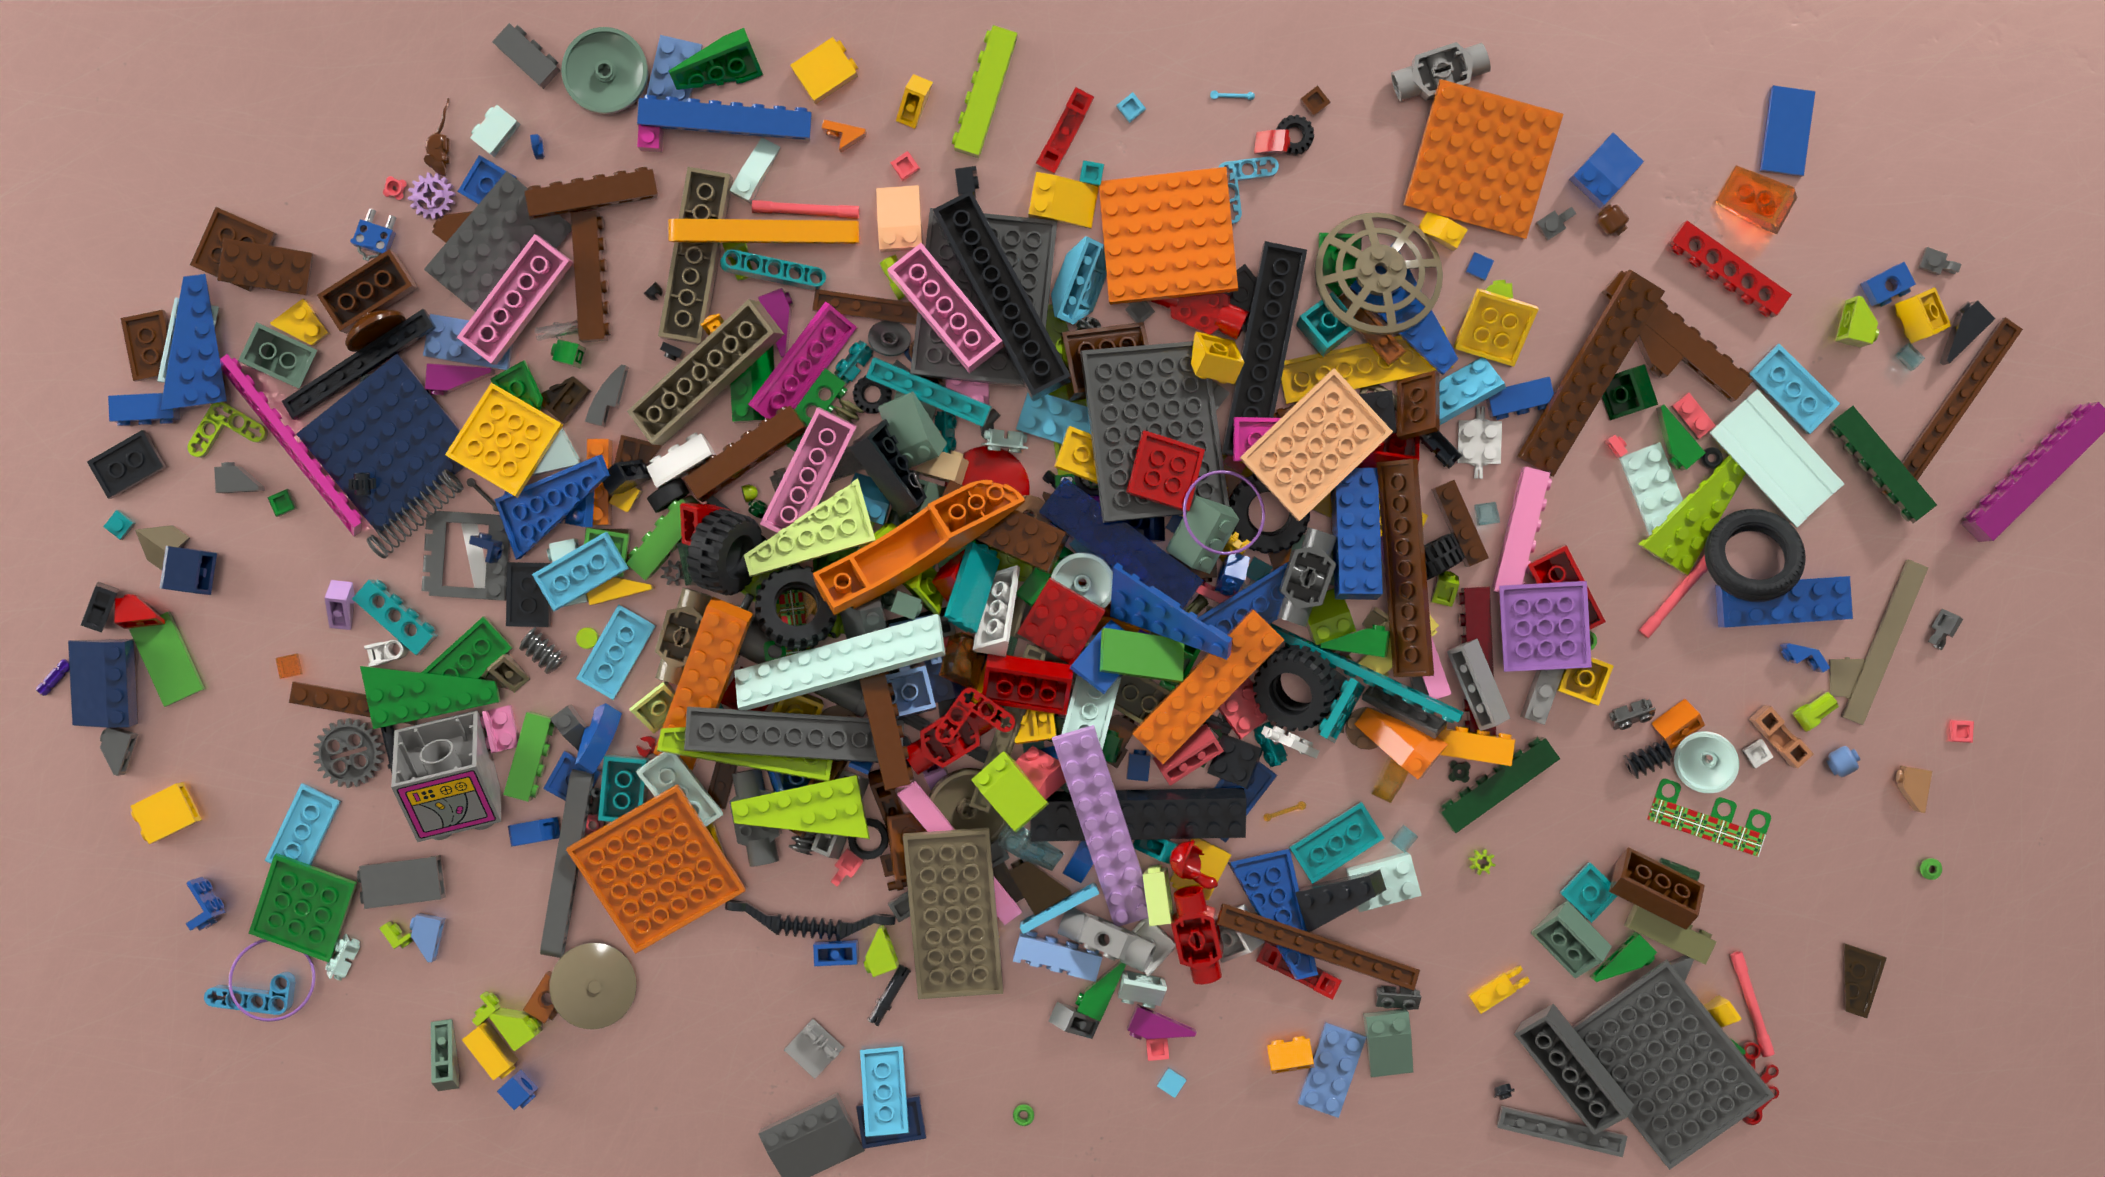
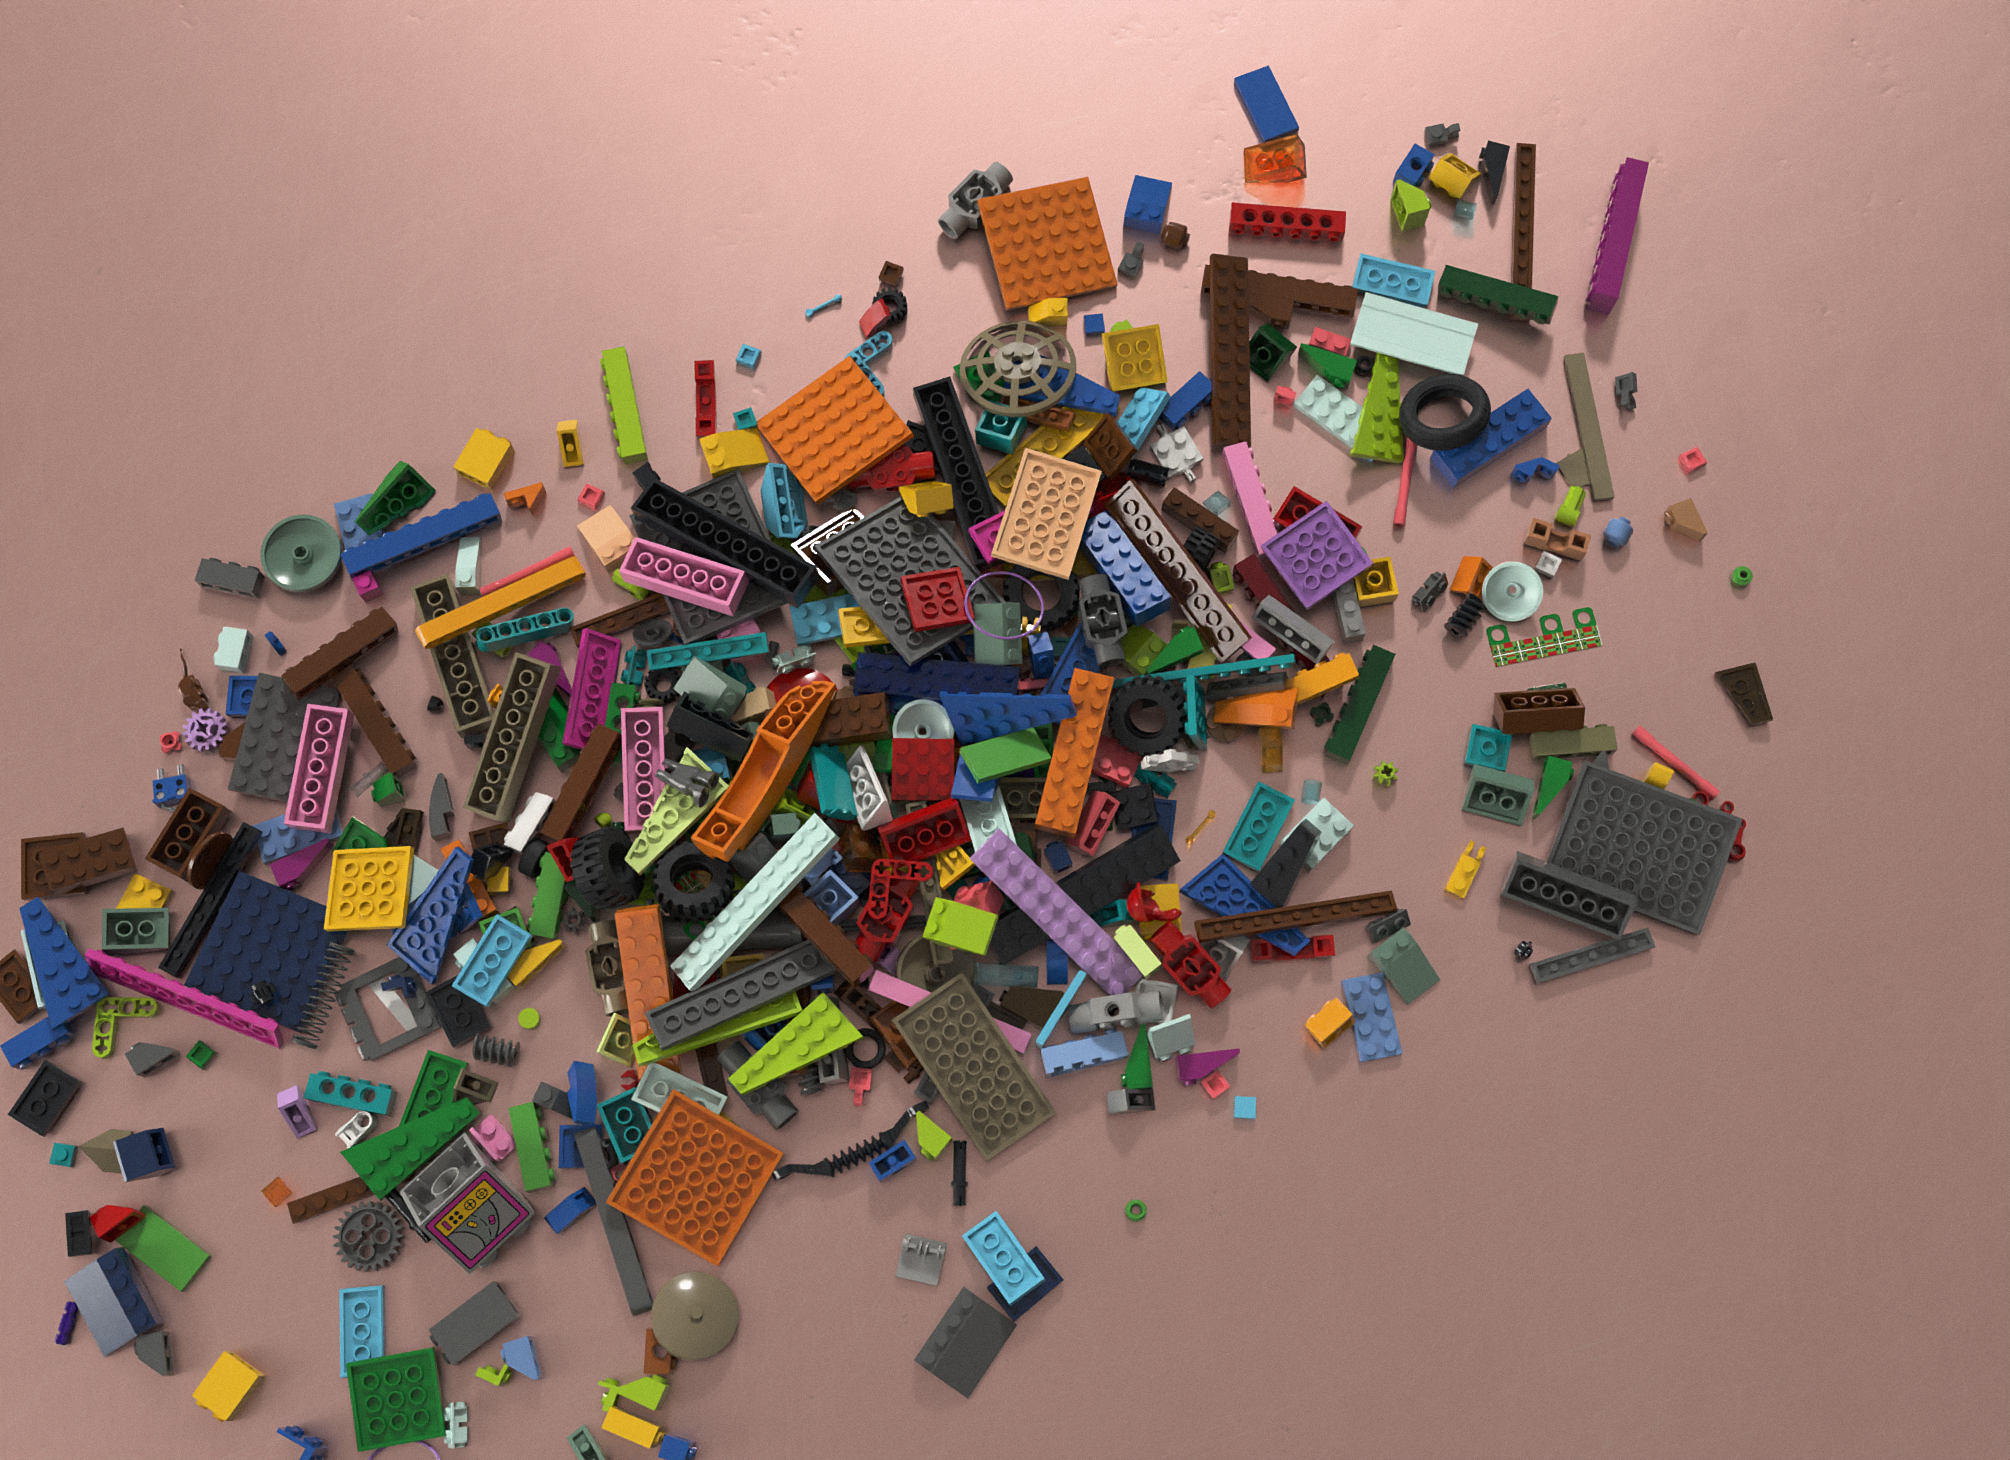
camera: 30 degrees left, 15 degrees down
dark grey hinge [467,478,498,512] -> none
medium azure plate [576,604,656,700] -> none
none -> dark grey piece [655,758,719,808]

